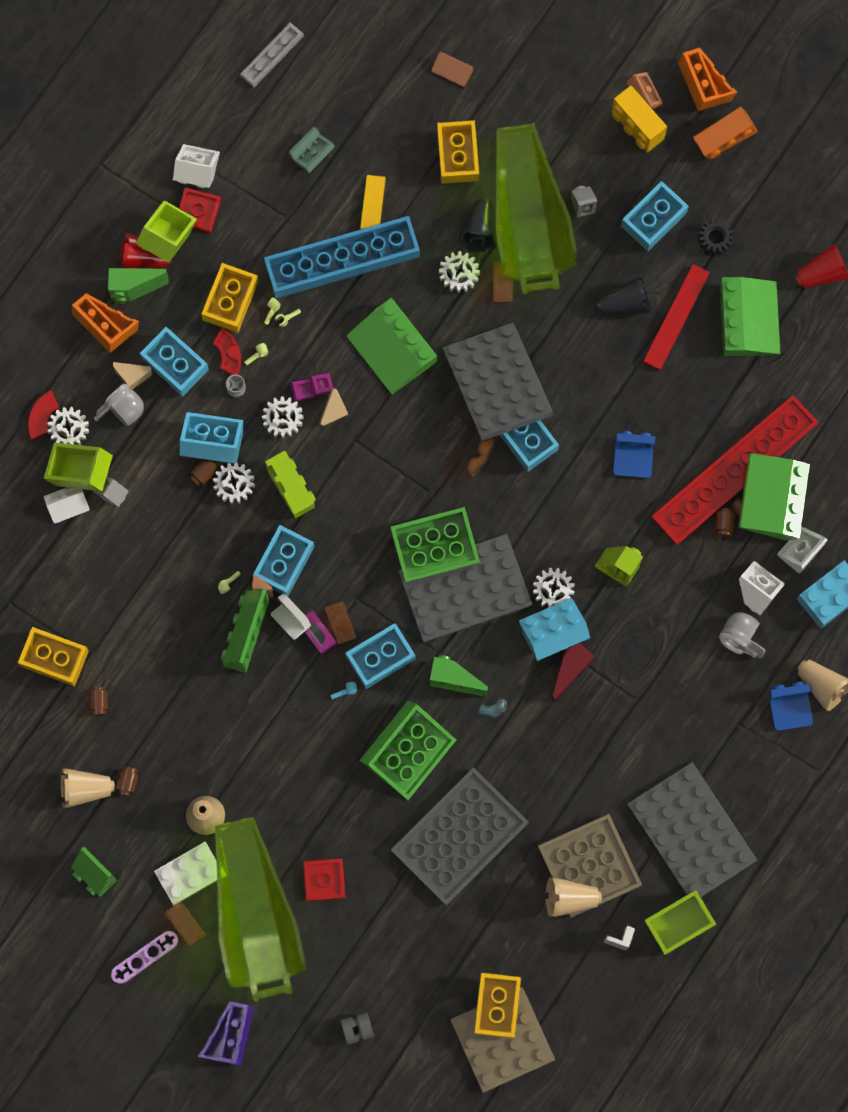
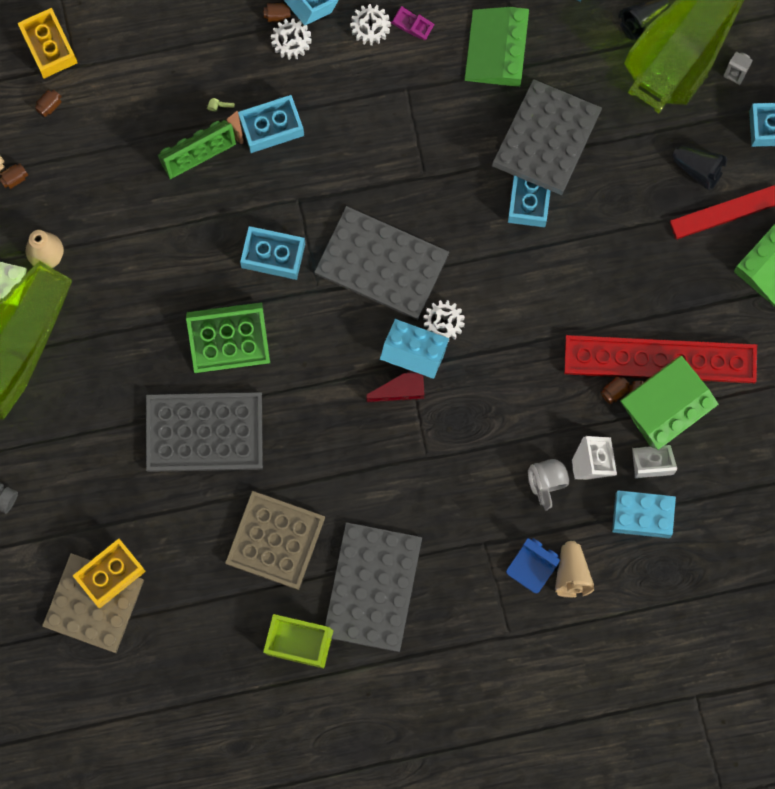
camera: 45 degrees right, 0 degrees up
lime wedge [265,451,316,518] -> none
white panel [271,593,311,640] -> none
red tile [303,859,345,901] -> none
magenta slope [304,610,337,654] -> none
tan slope [319,388,348,425] -> none
clear orange slope [324,601,356,644] -> none
medium azure hand [331,682,357,699] -> none
bright green slope [390,507,480,582] -> none
bright green slope [430,655,488,697] -> none
white gear [439,251,480,293] -> none
clear orange slope [467,438,494,477] -> none
clear light blue arm [479,698,507,717] -> none
clear orange slope [492,262,513,302] -> none
tan cone [546,877,602,917] -> none
lime wedge [594,546,643,587] -> none
white panel [604,926,635,950] -> none
blue bracket [613,431,655,478] -> none

